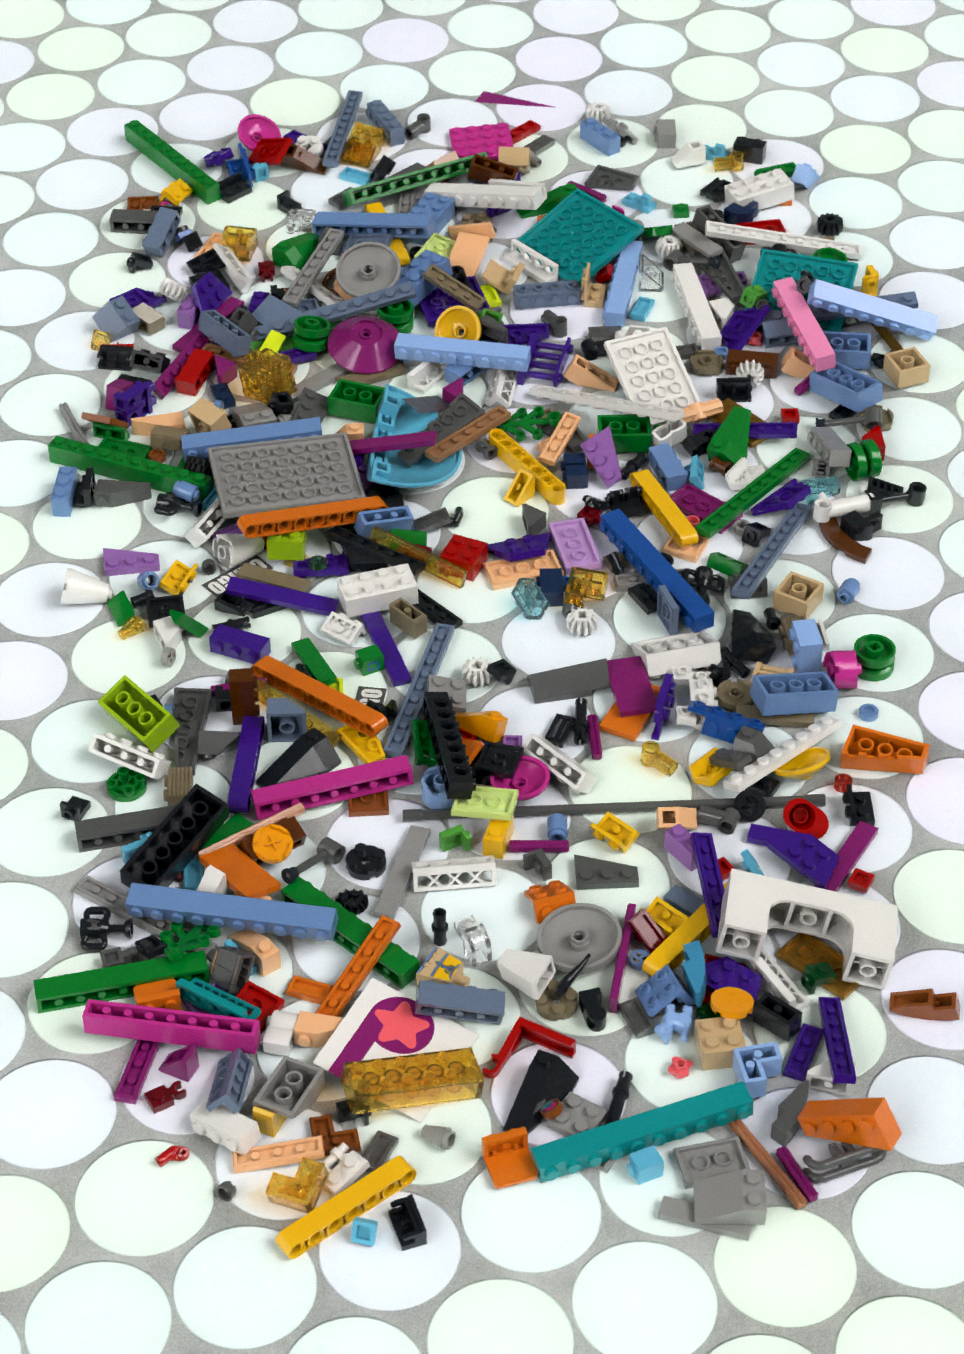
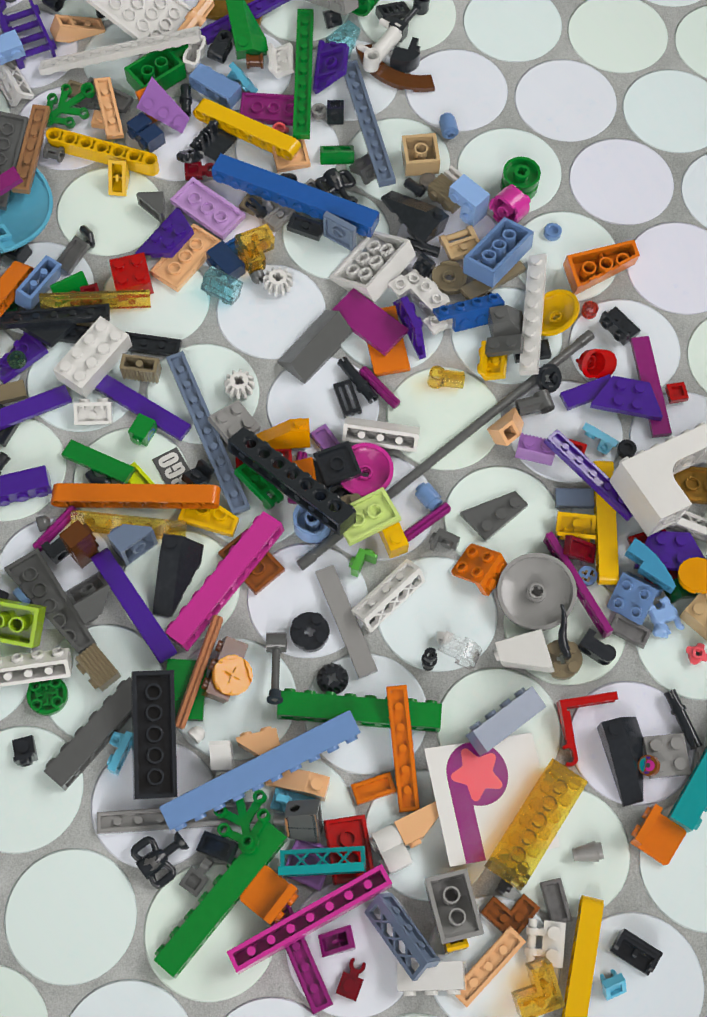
camera: 40 degrees left, 25 degrees up
medium azure tile [183,859,204,891] -> none
orange tile [199,844,281,898] -> none
torso [416,946,471,987] -> none
black bracket [486,658,517,685] -> none
yellow bracket [590,812,640,853] -> none

